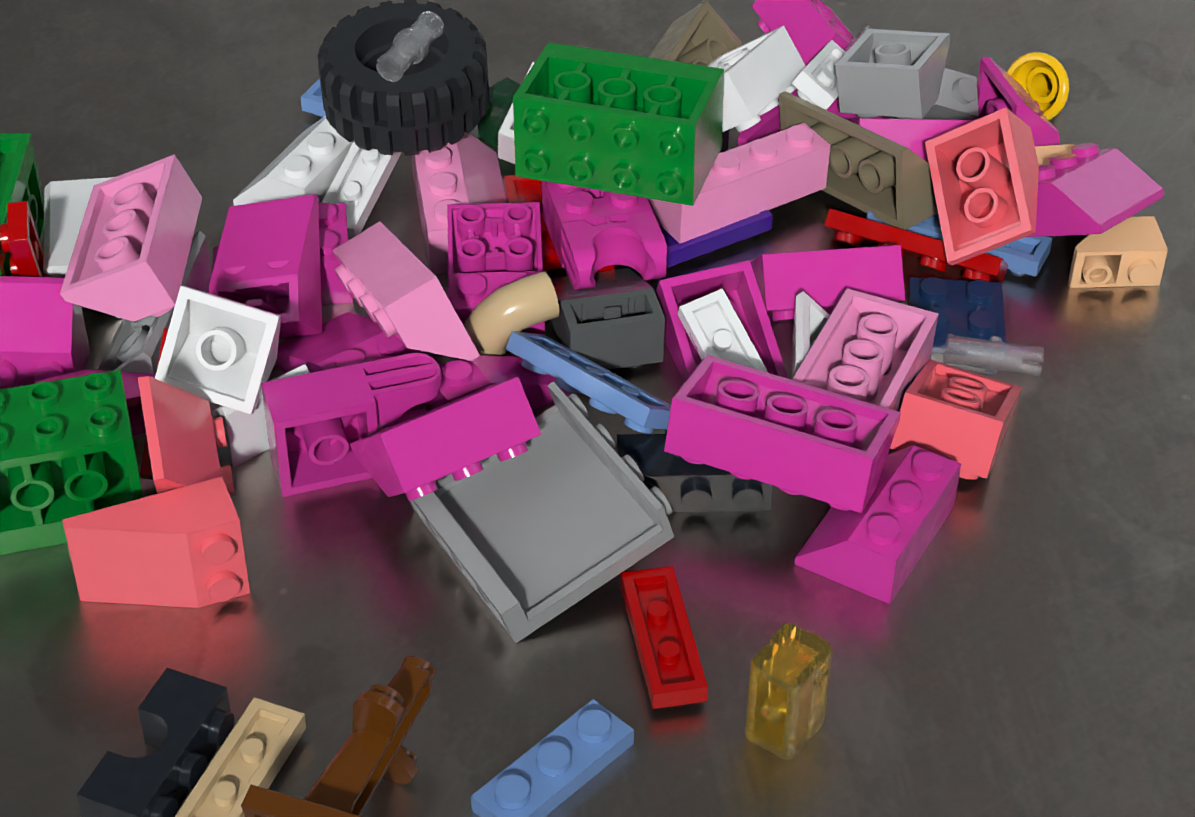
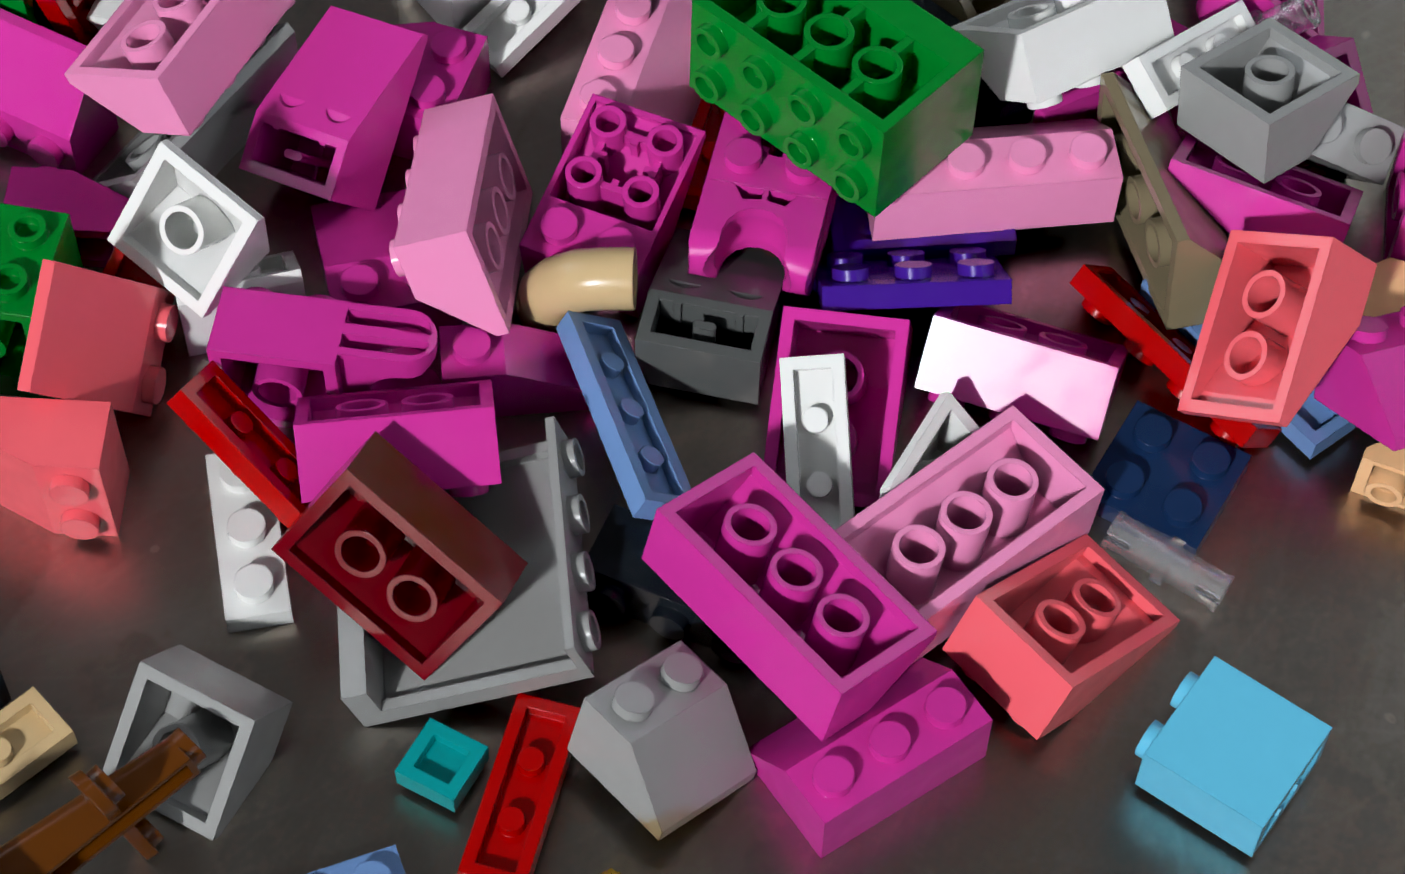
camera: 25 degrees right, 15 degrees up
none -> light grey slope [102,644,293,841]
none -> red plate [167,360,311,528]
none -> white plate [205,453,294,633]
none -> dark red slope [271,431,528,681]
none -> teal plate [395,718,490,812]
none -> light grey slope [567,640,757,841]
none -> dark purple plate [813,247,1012,311]
none -> medium azure brick [1134,656,1333,858]

